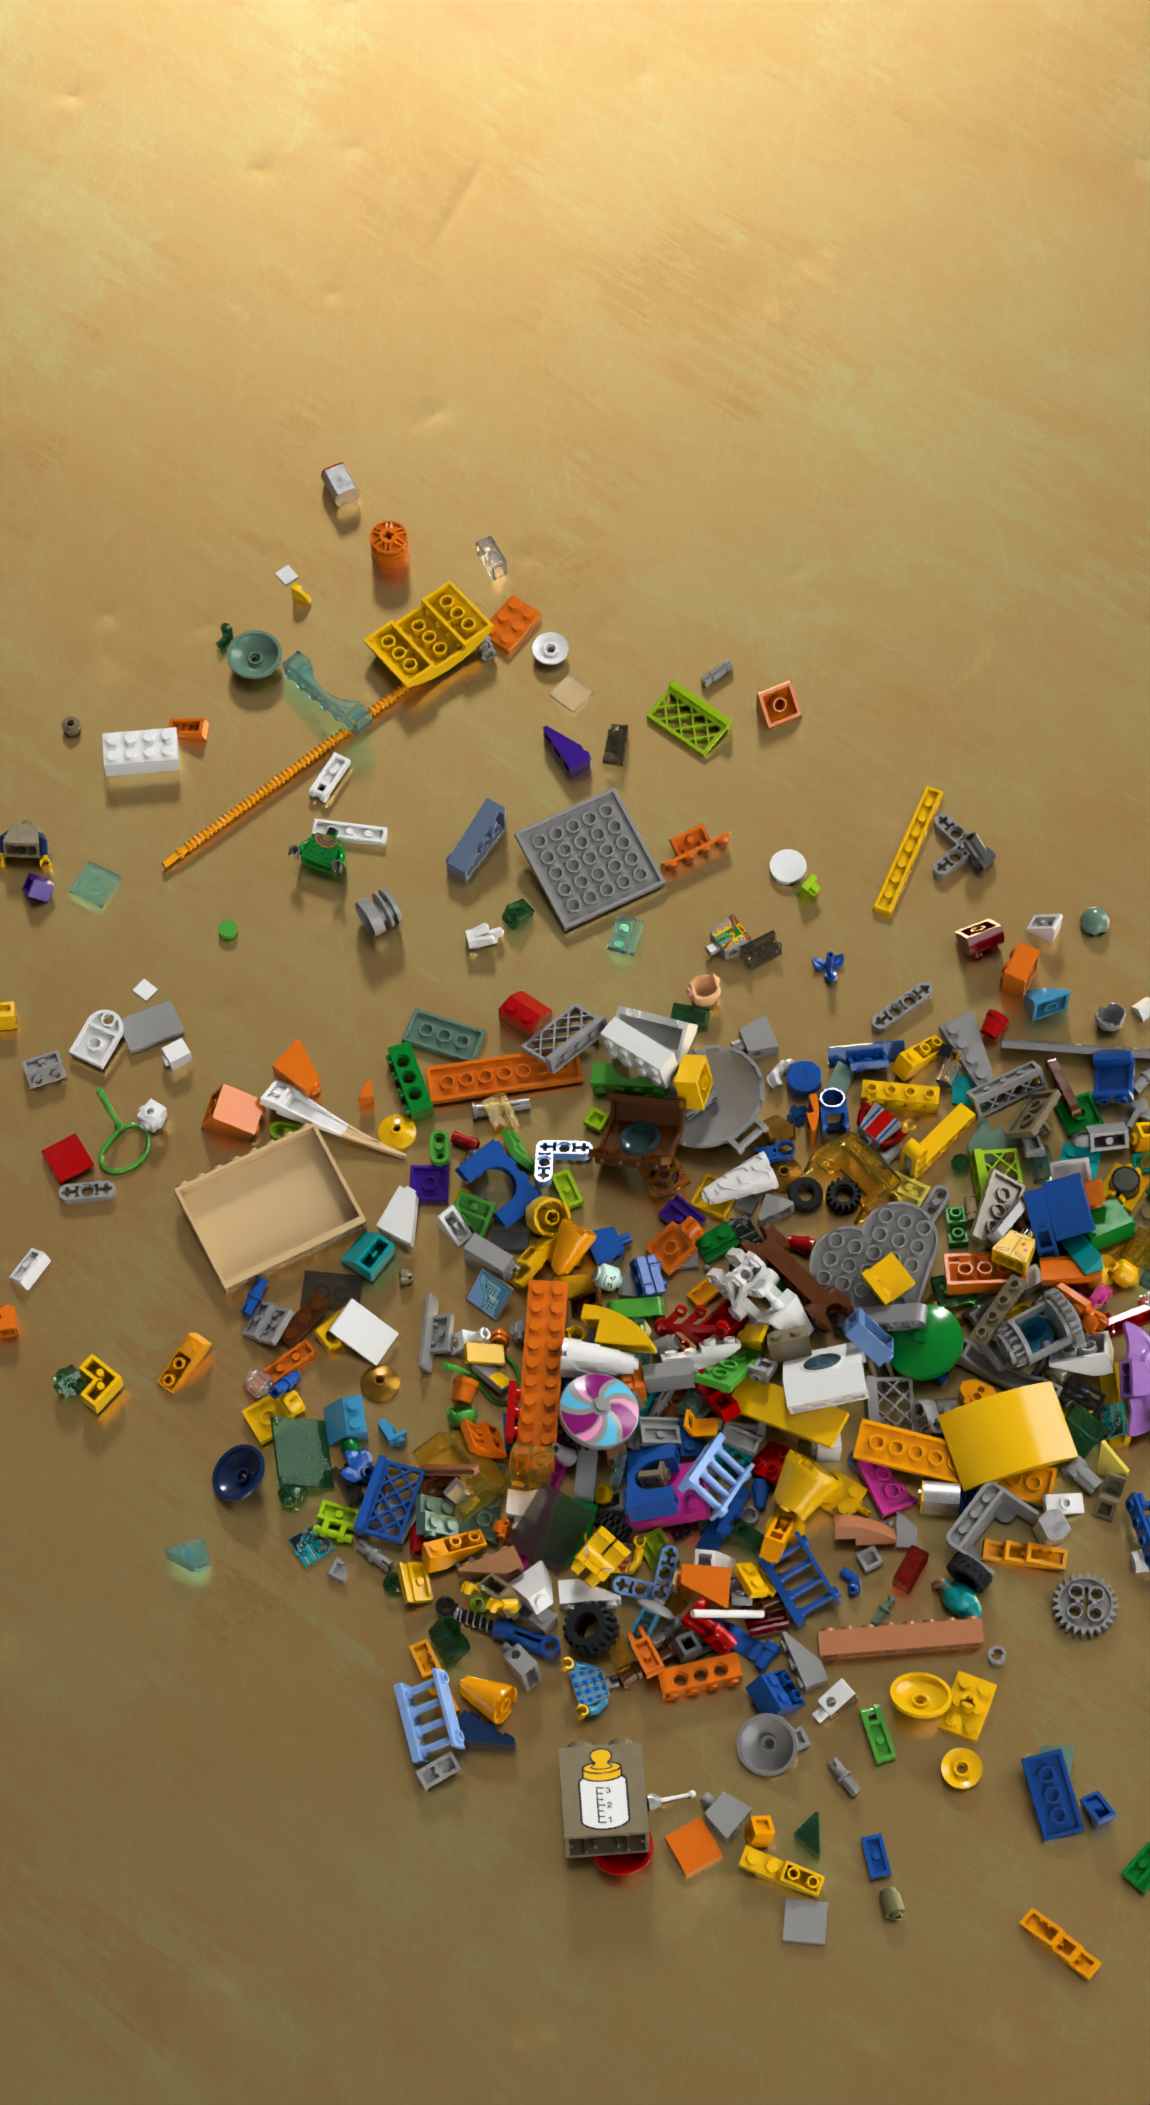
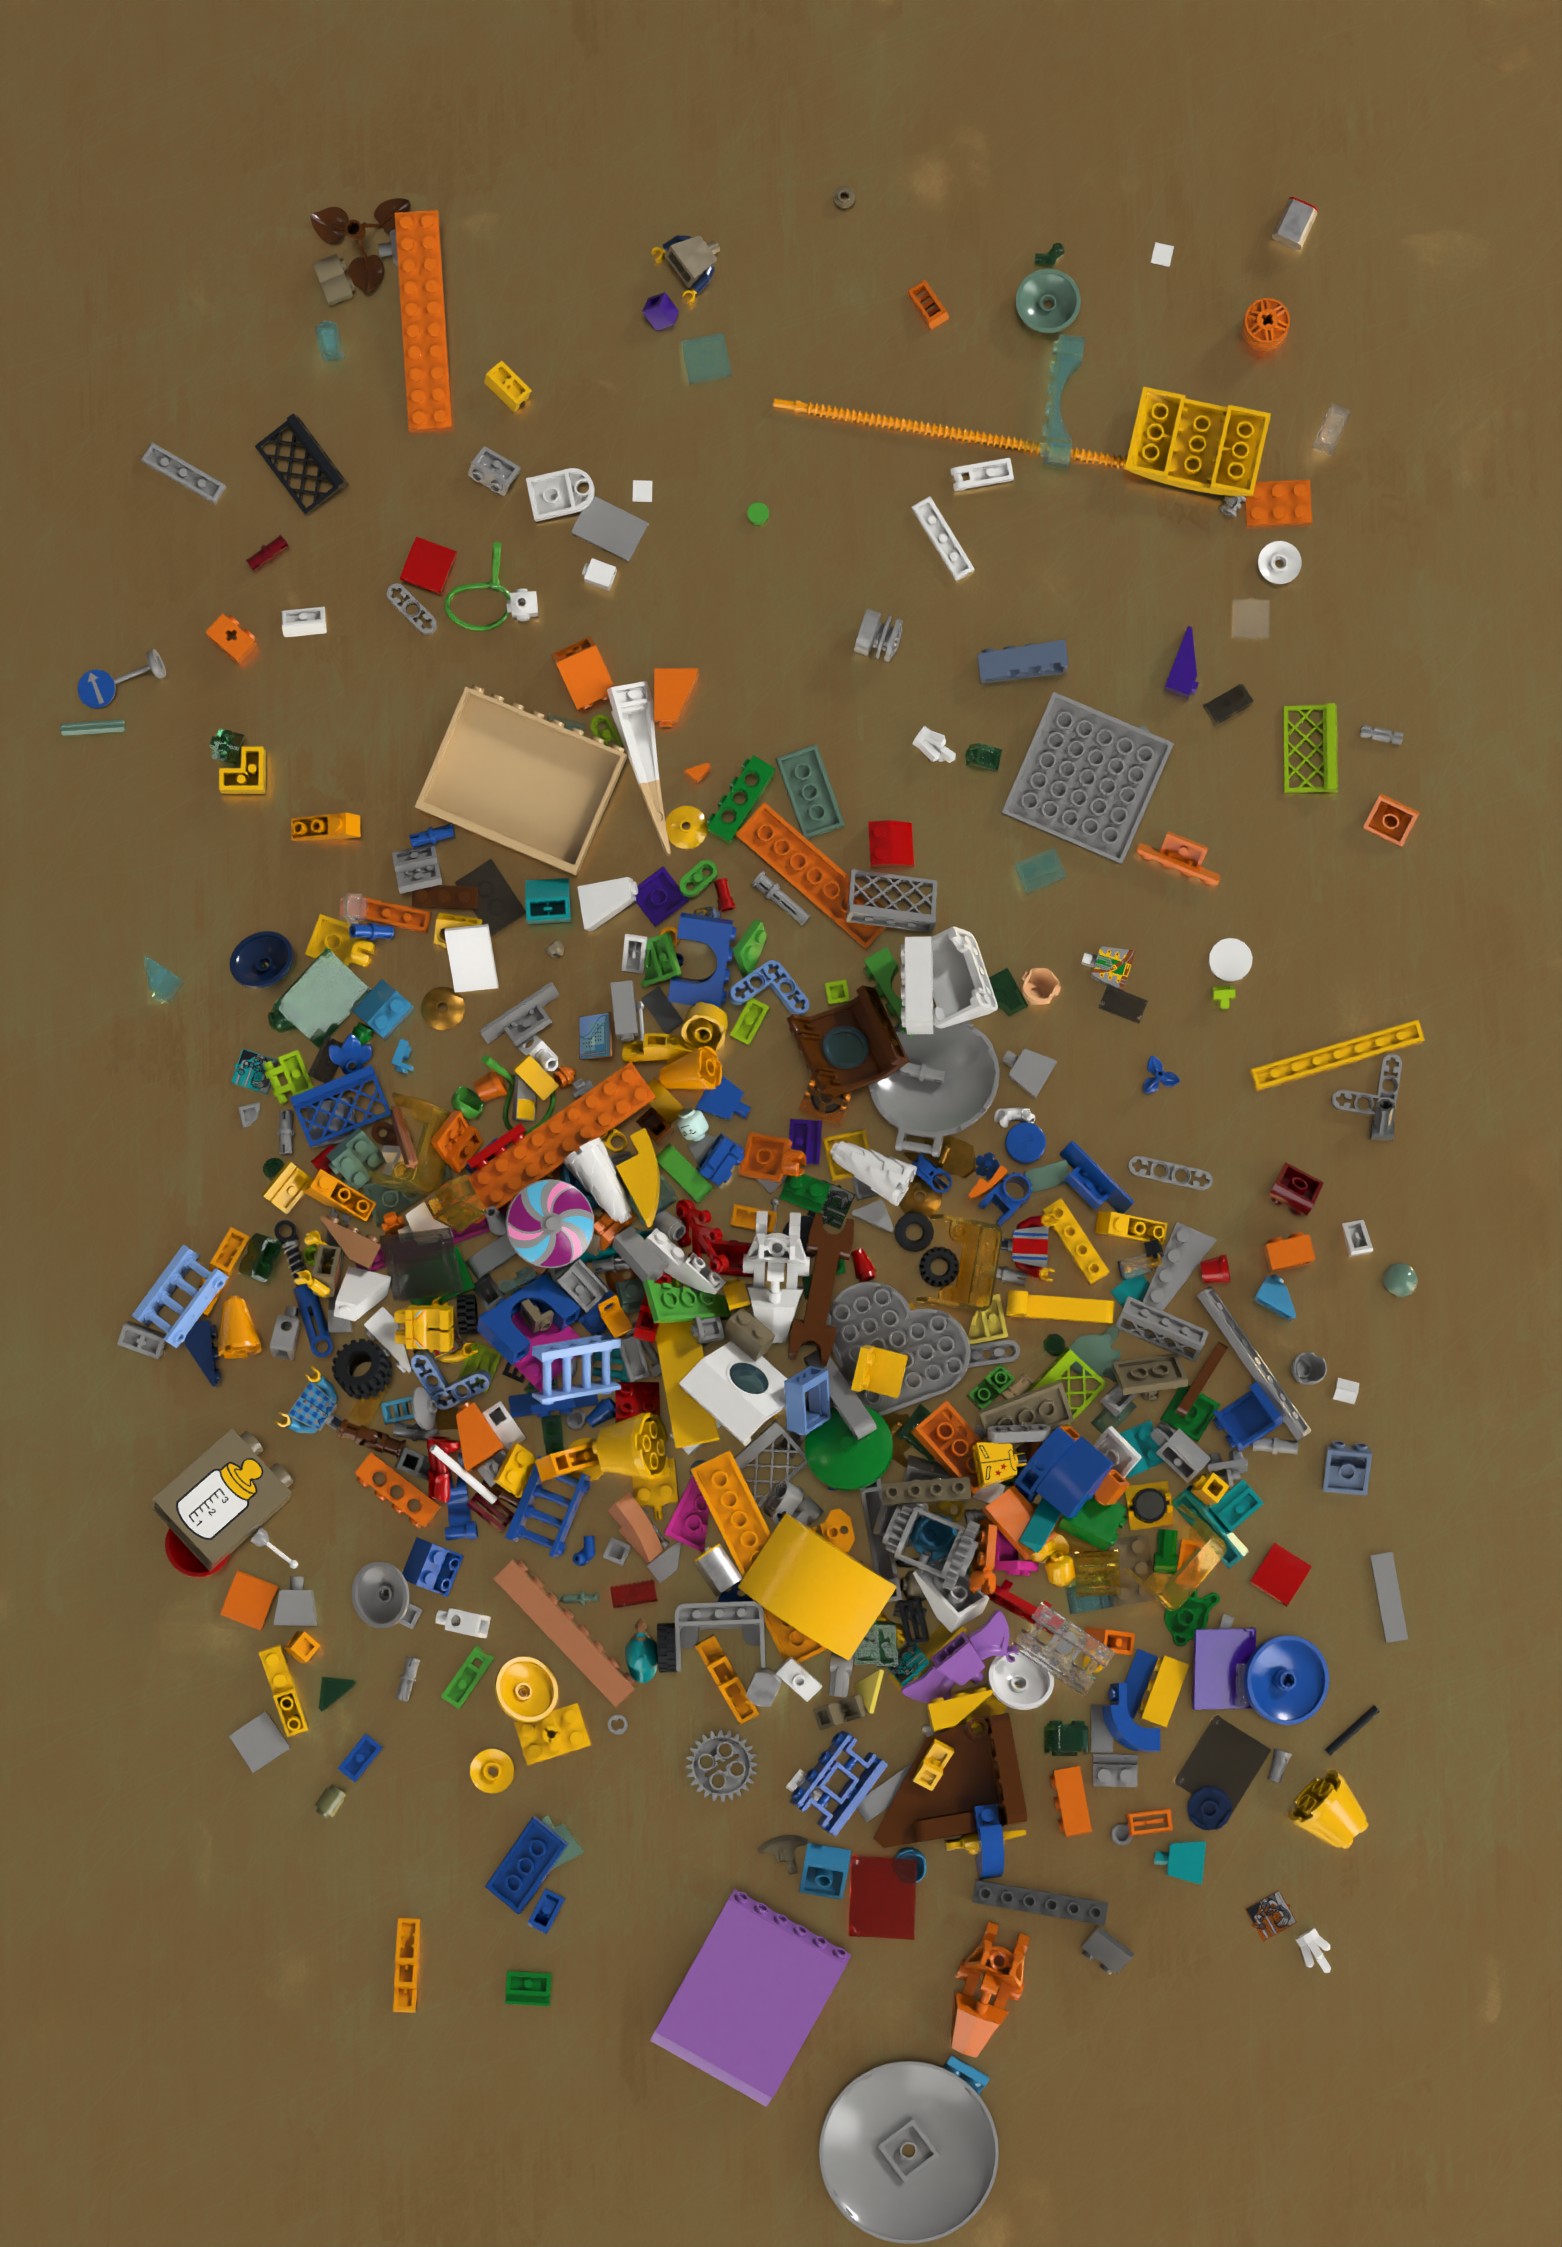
camera: 55 degrees right, 20 degrees up
white brick [102,727,180,776] -> none
green torso [288,827,347,875] -> none
yellow tile [291,583,312,604] -> none
clear yellow panel [482,1091,521,1136] -> none
yellow tile [594,1484,613,1505] -> none
orange hinge [626,1625,666,1679] -> none
yellow brick [673,1054,714,1110] -> none
light grey slope [779,1631,829,1694] -> none

